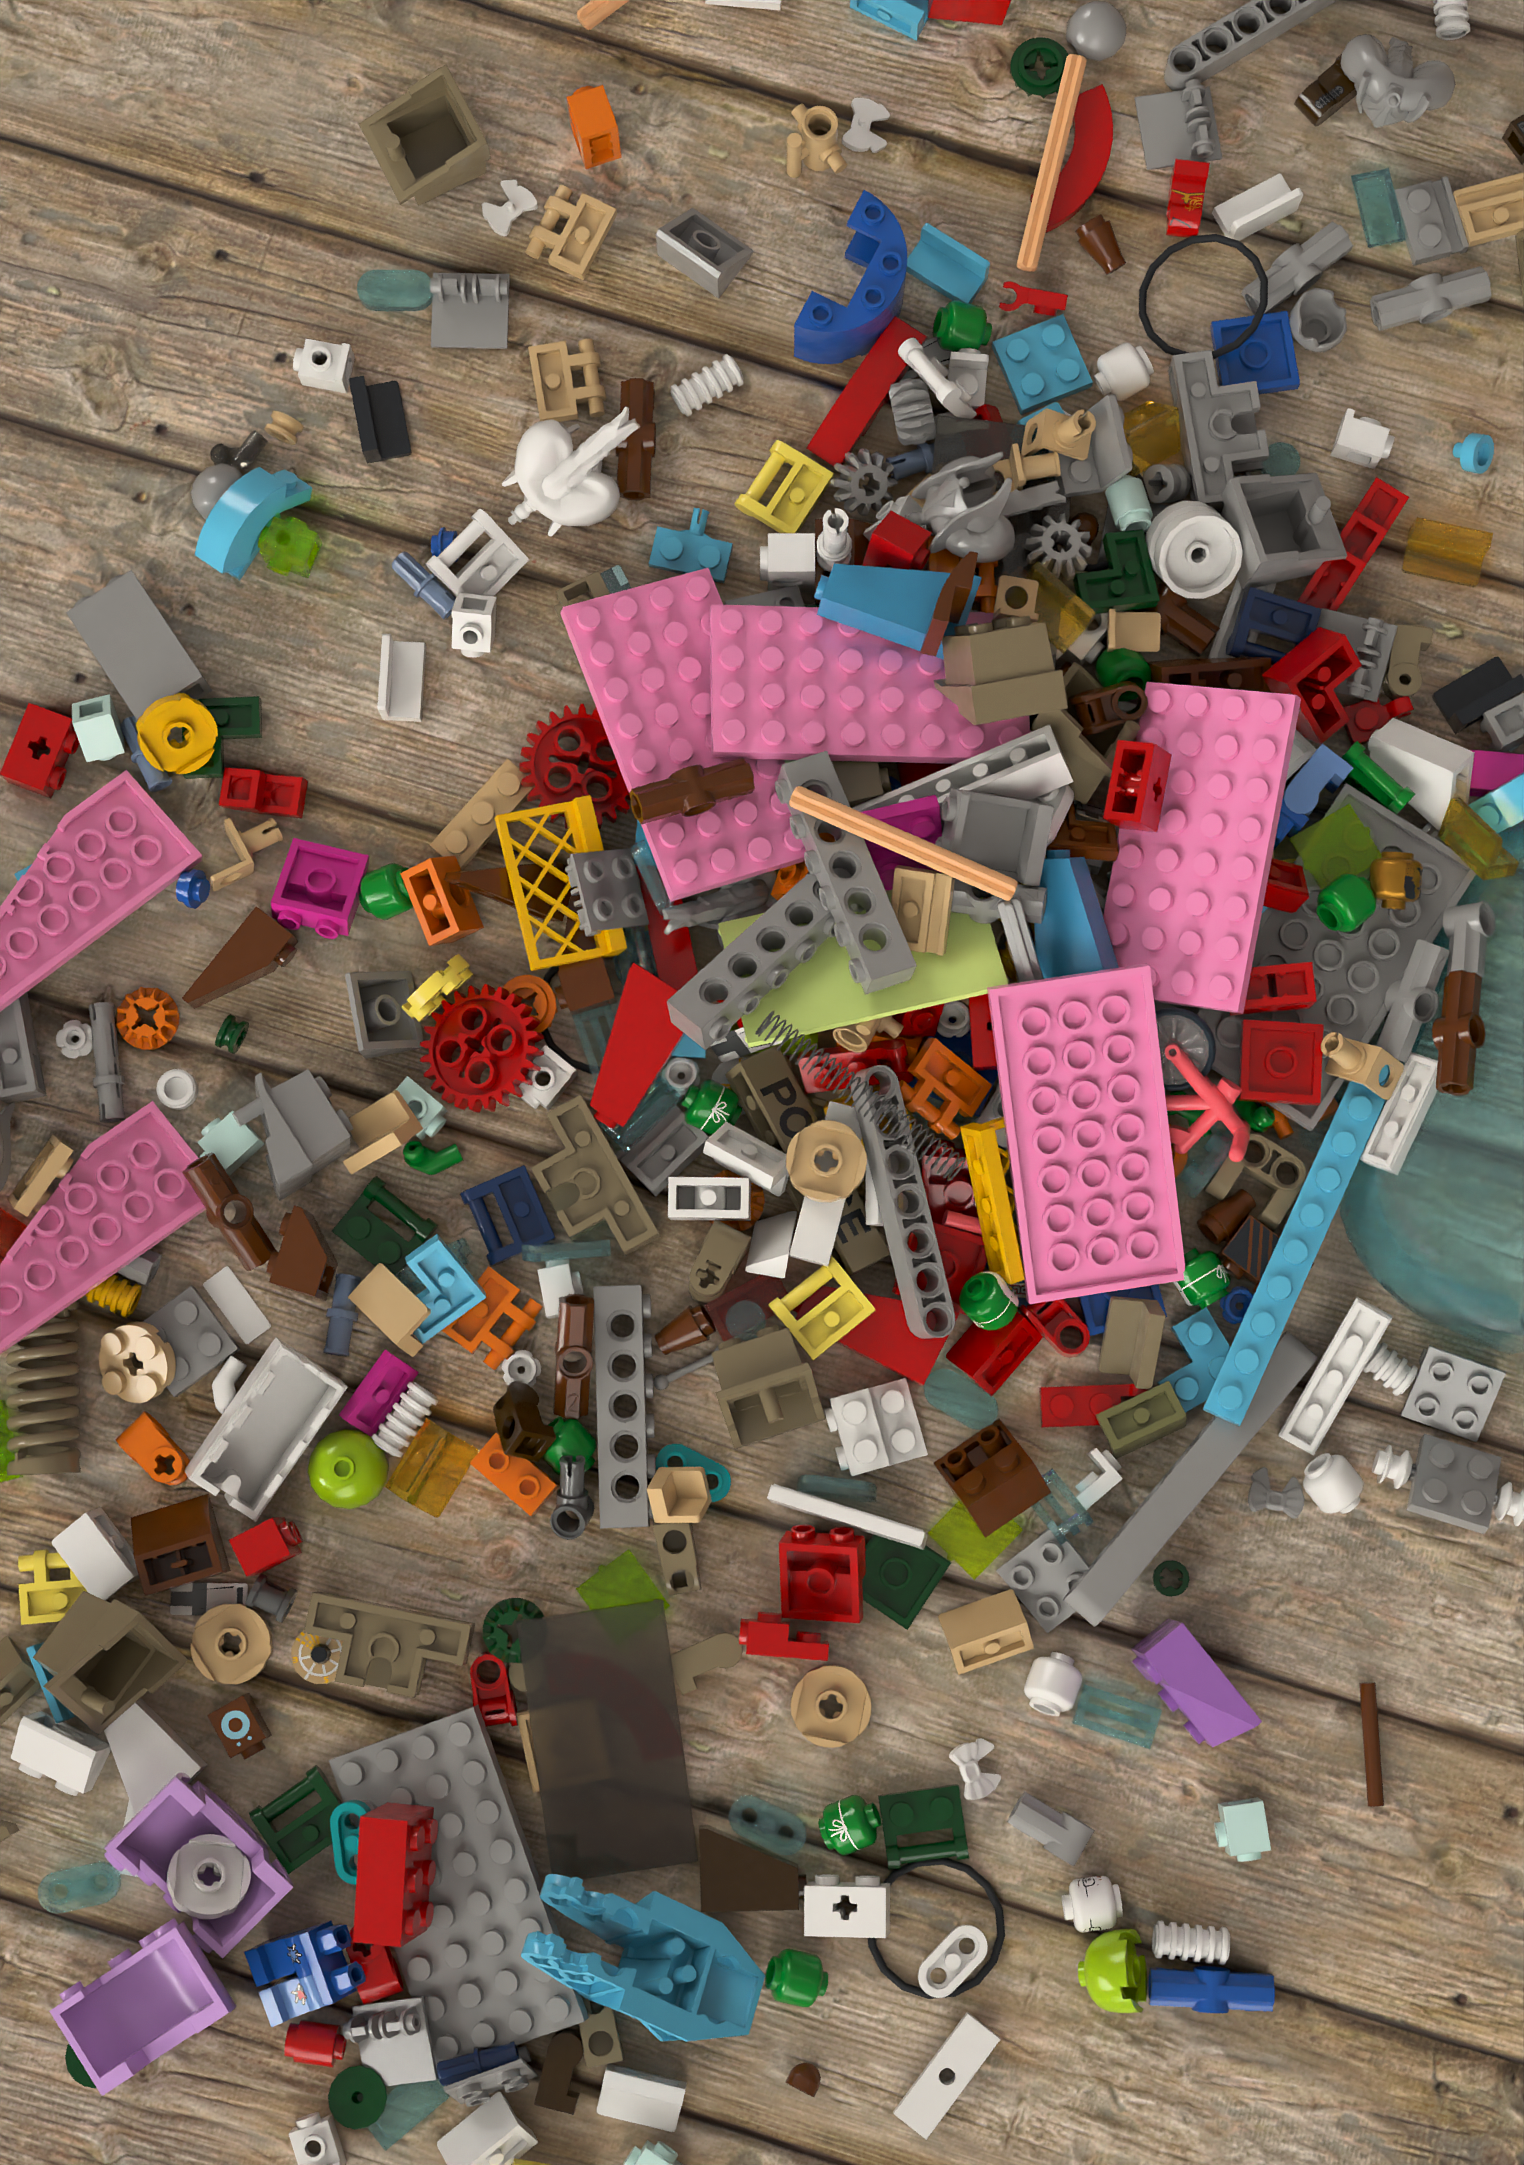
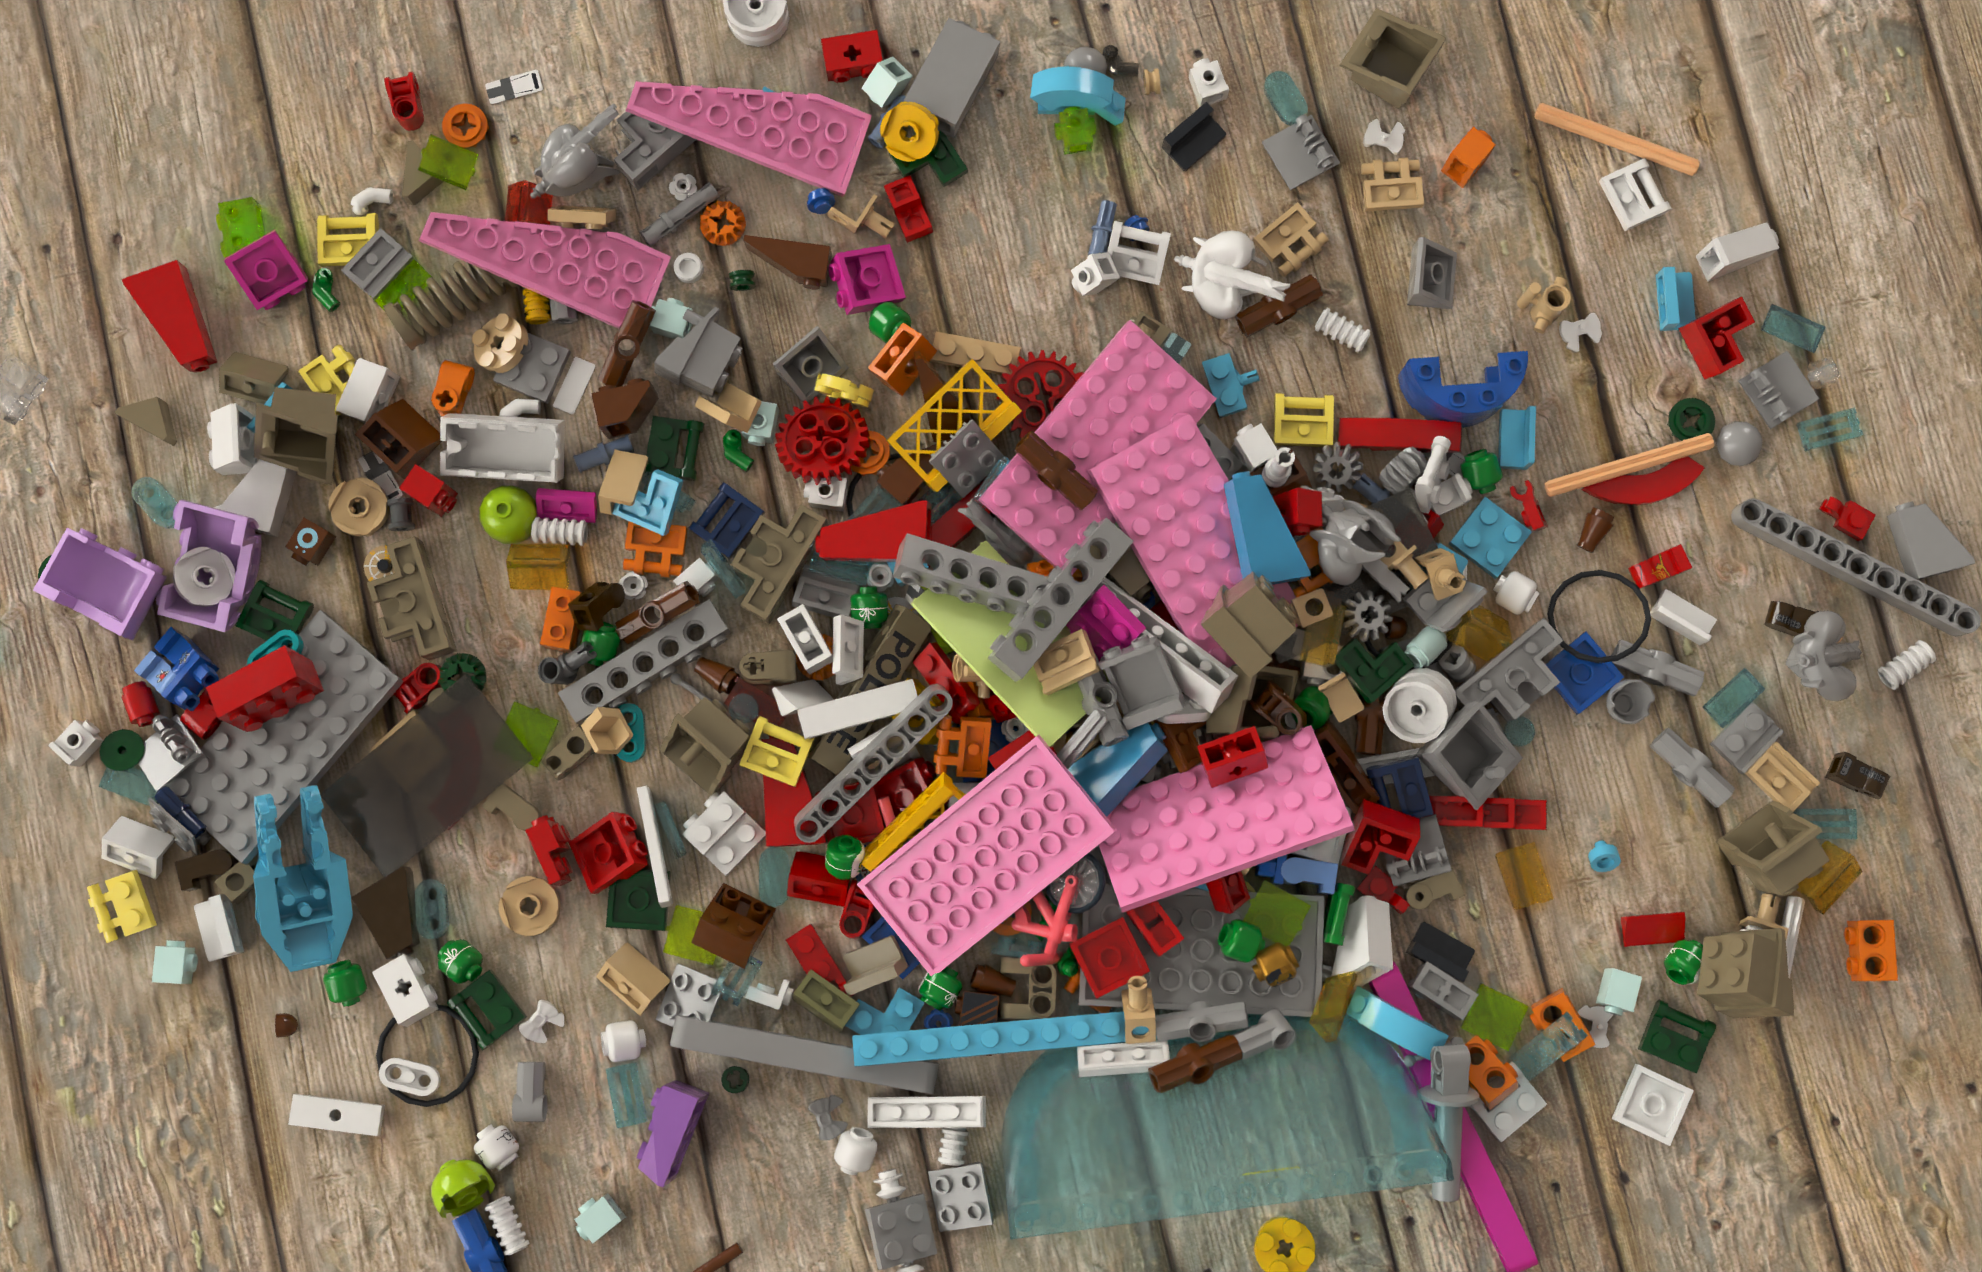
camera: 60 degrees right, 0 degrees up
white panel [378,634,426,722] -> none
dark grey piece [755,1011,966,1181] -> none
tan plate [786,1120,867,1202] -> none
light nougat axle [789,786,1018,901] -> none
reddish brown slope [920,551,978,657] -> none
light grey hinge [1134,79,1222,170] -> none
white brick [1330,408,1395,469] -> none

